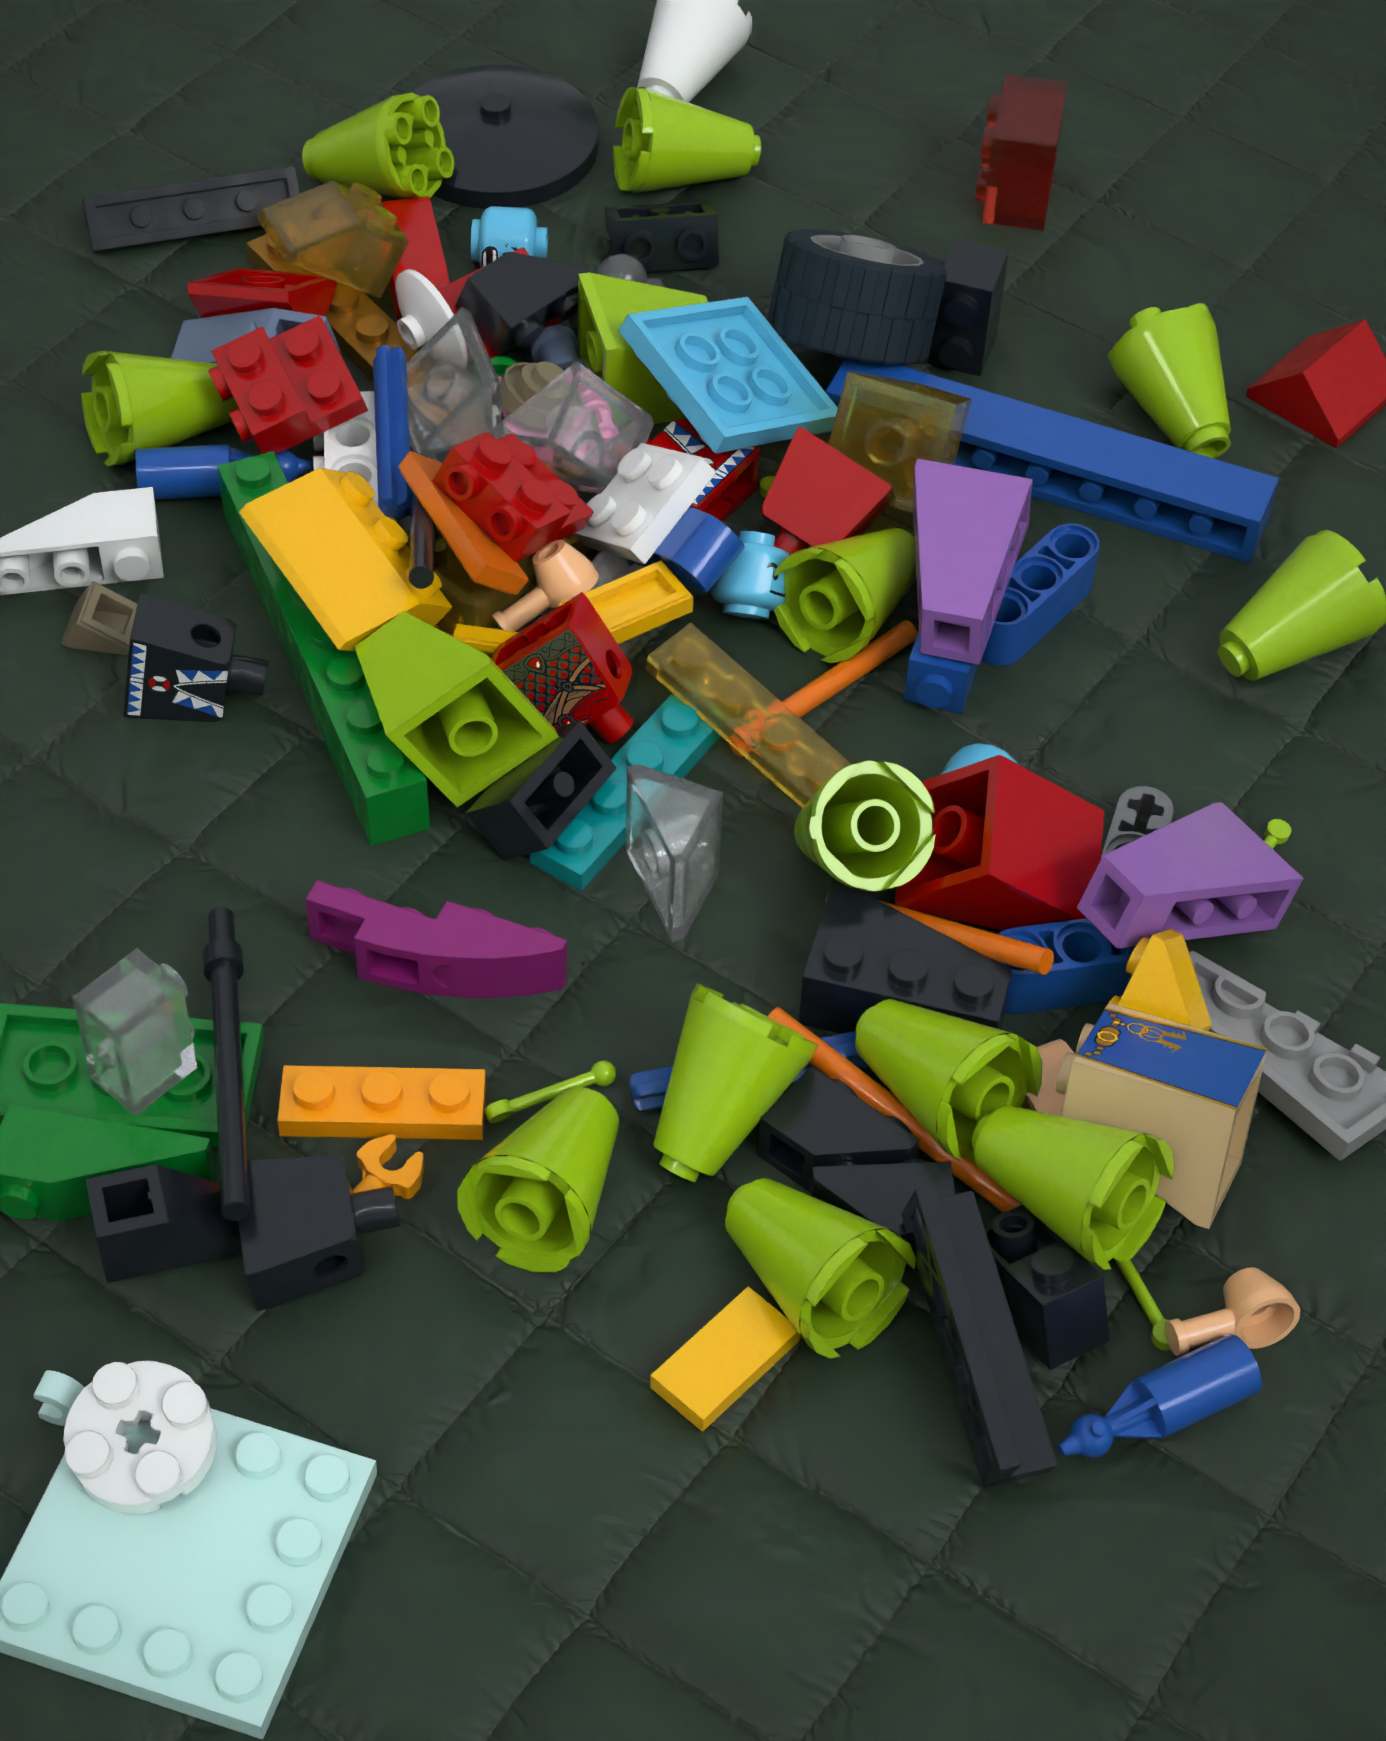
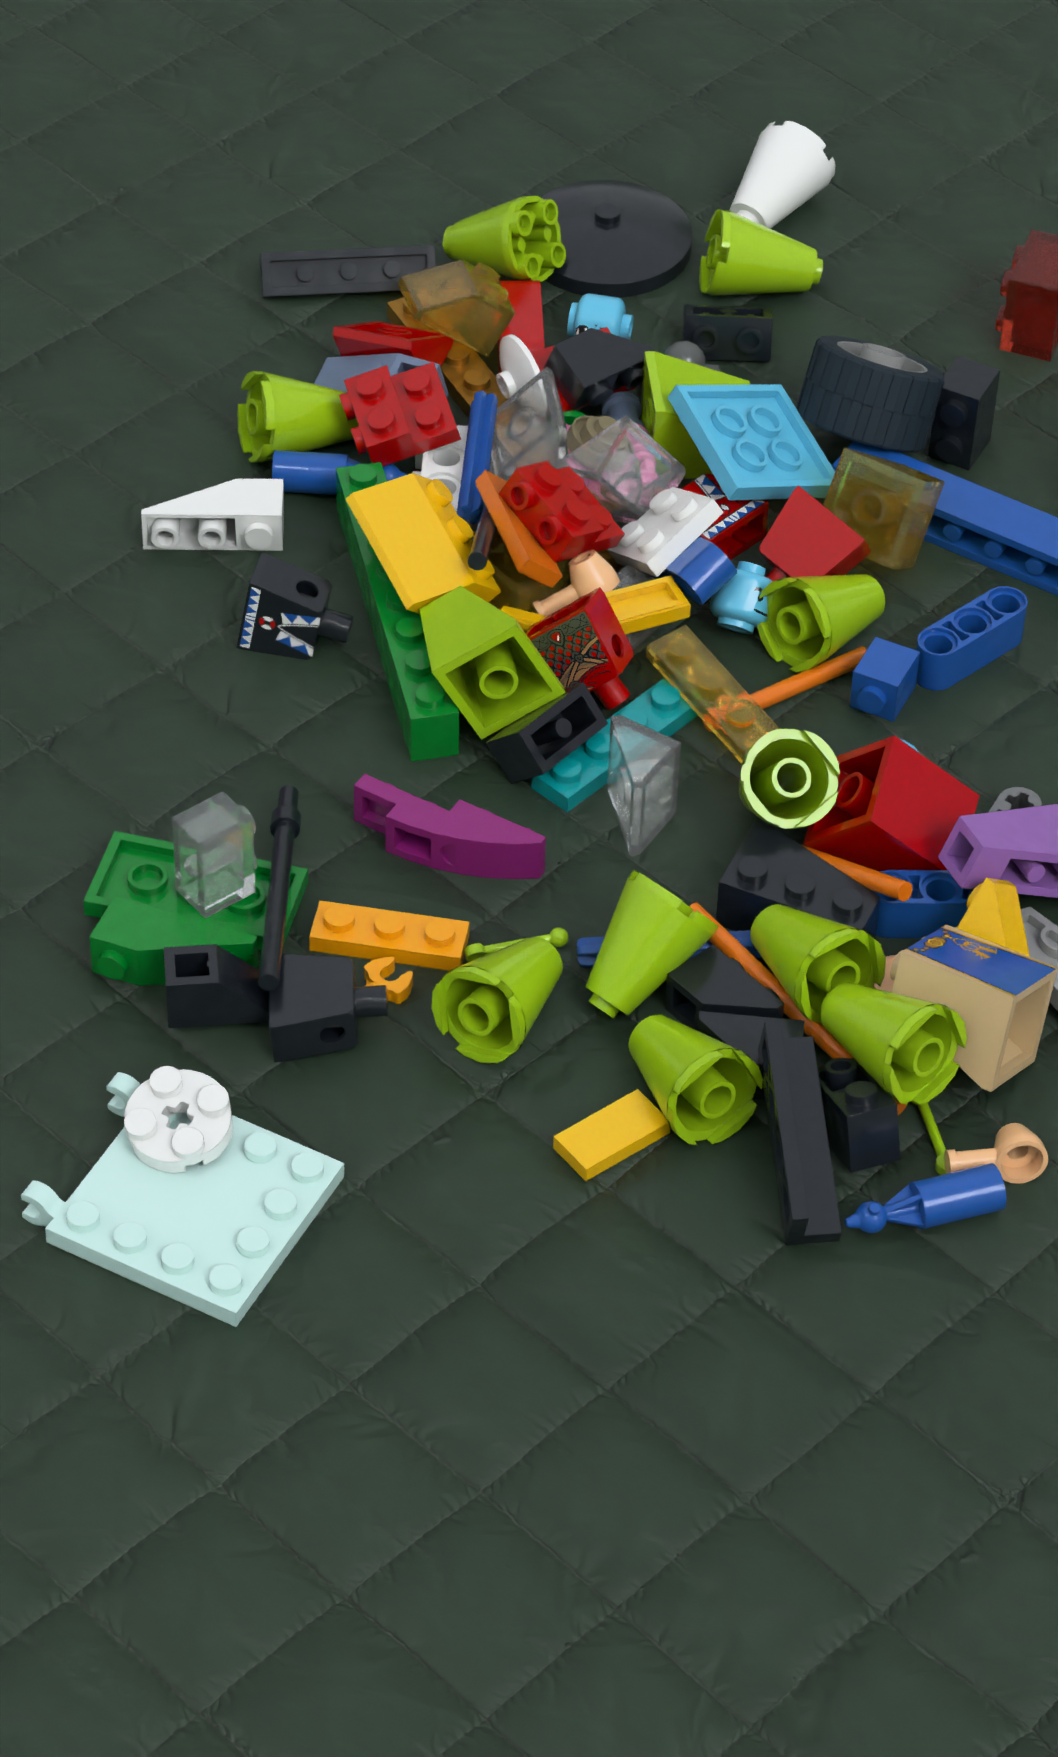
camera: 10 degrees right, 5 degrees down
dark tan slope [61,581,137,655] -> none
medium lavender slope [913,458,1032,665] -> none

